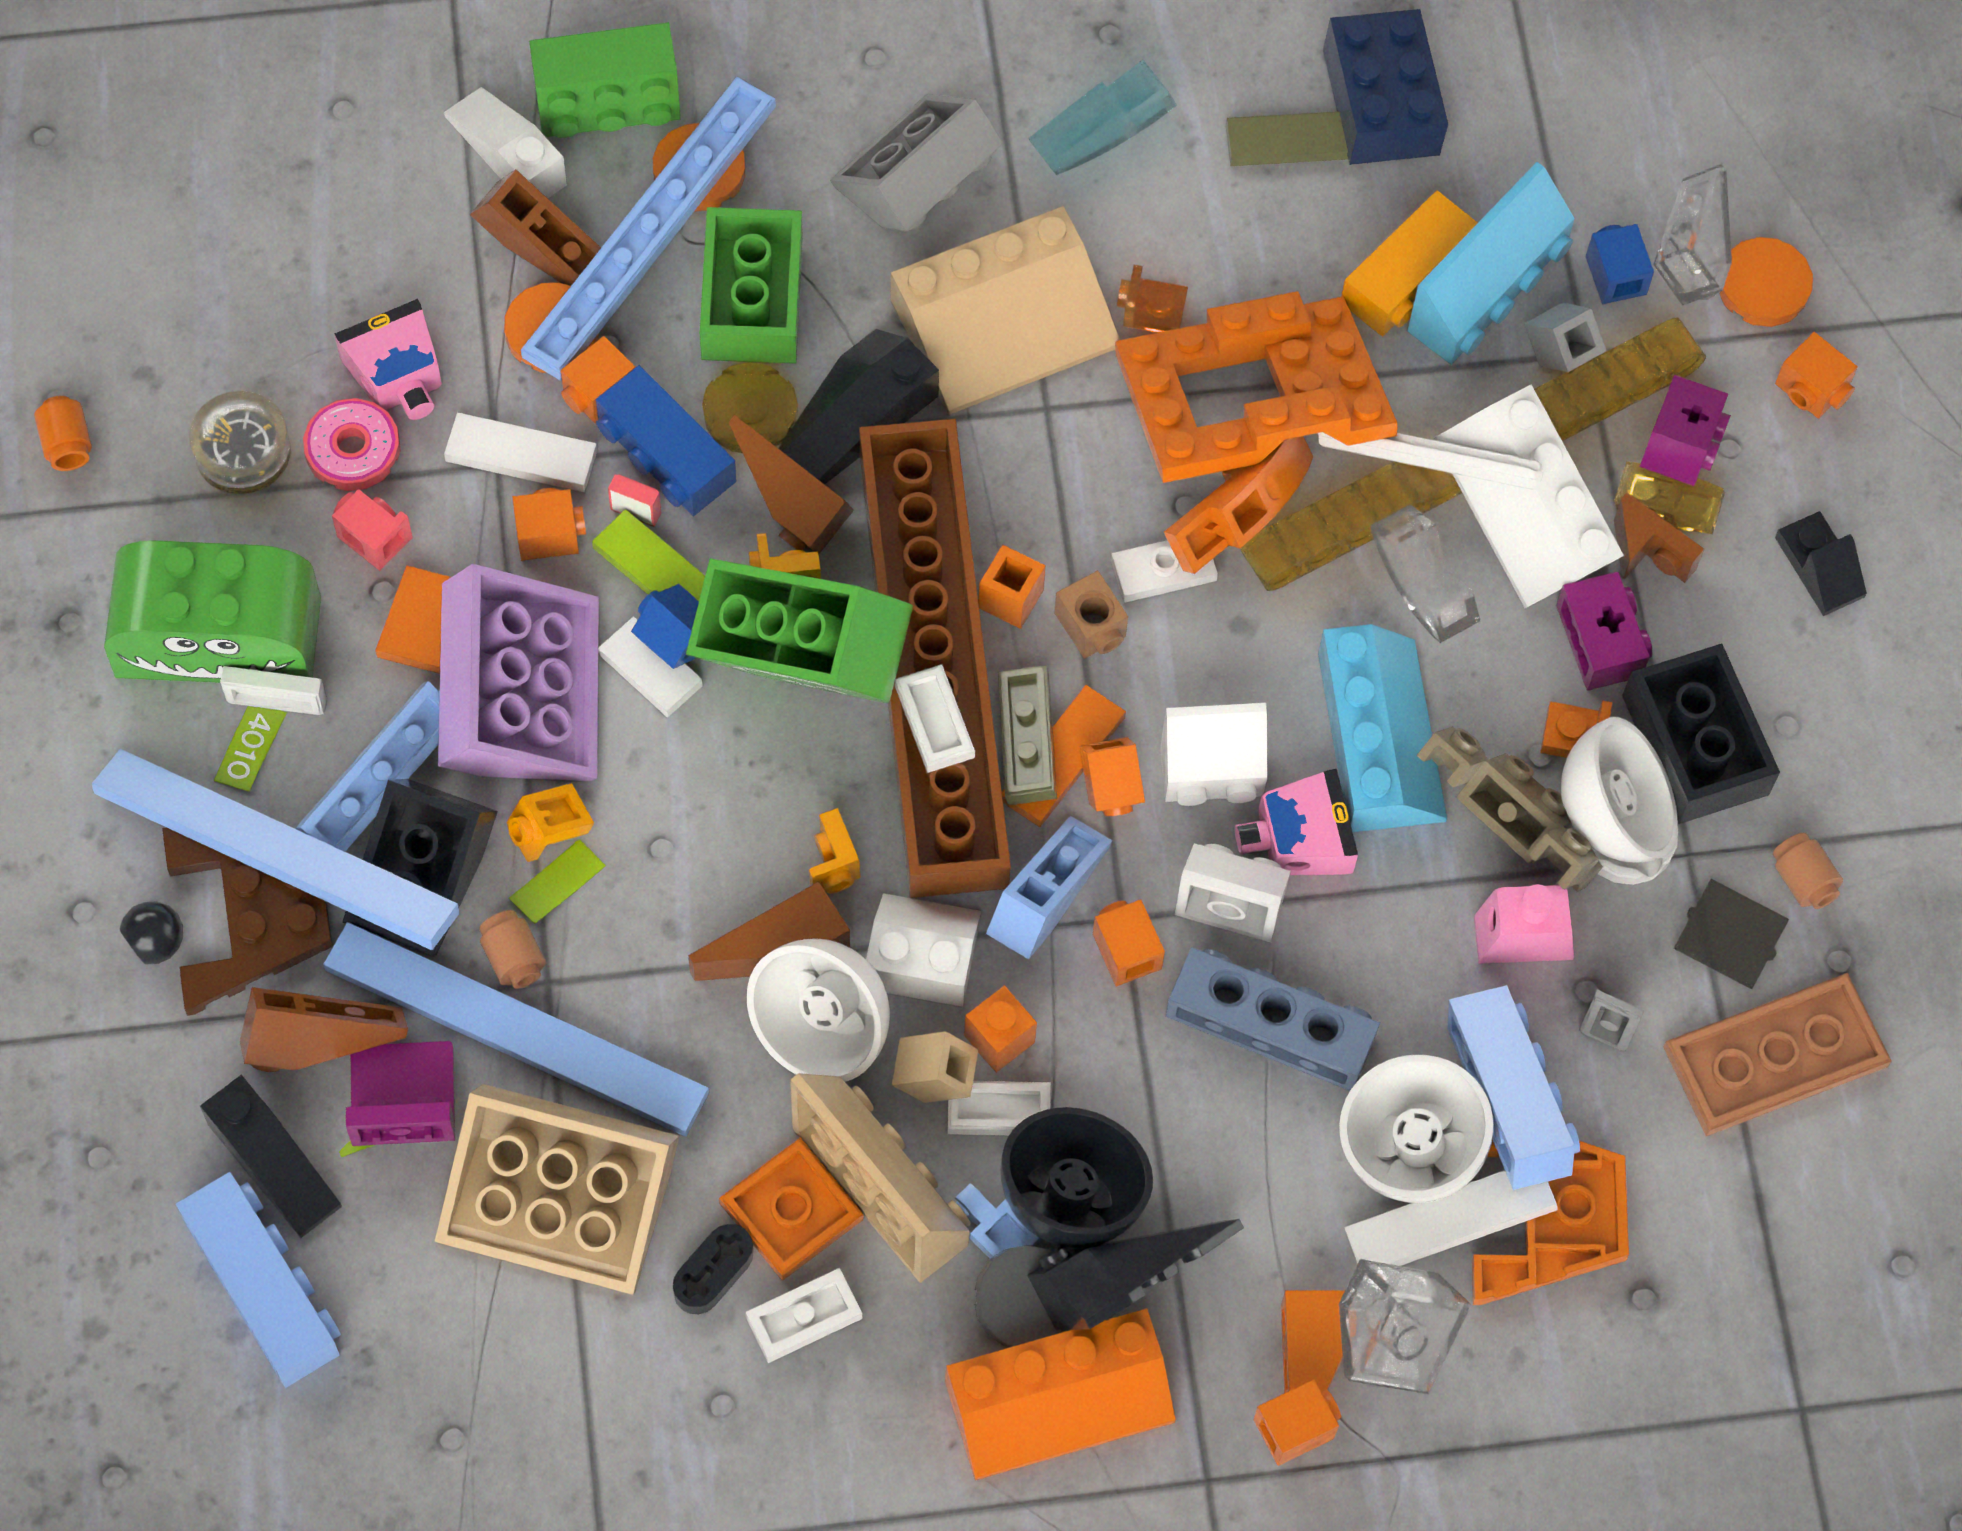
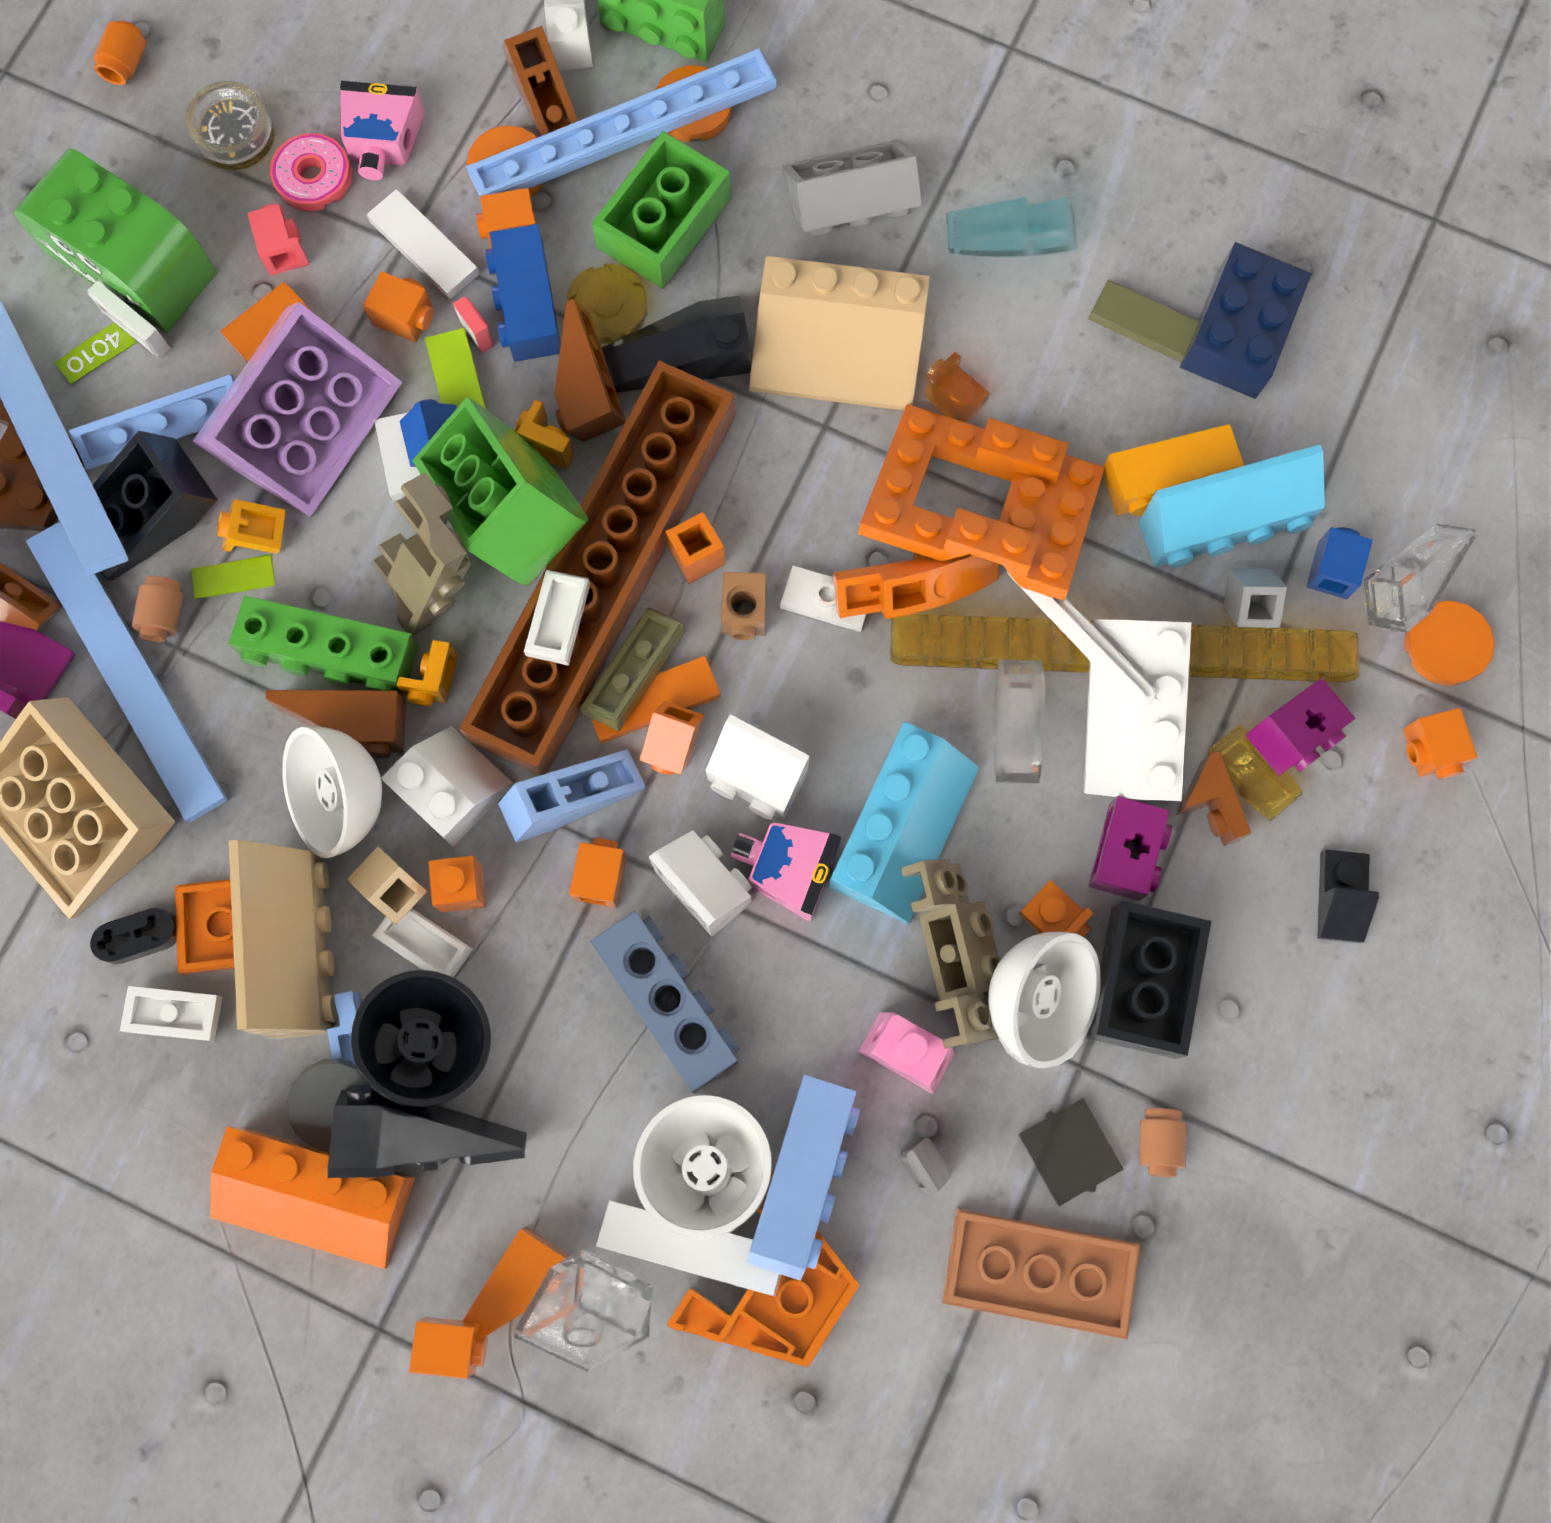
camera: 35 degrees right, 10 degrees up
none -> bright green brick [228,595,419,693]
none -> dark tan bracket [372,472,471,636]

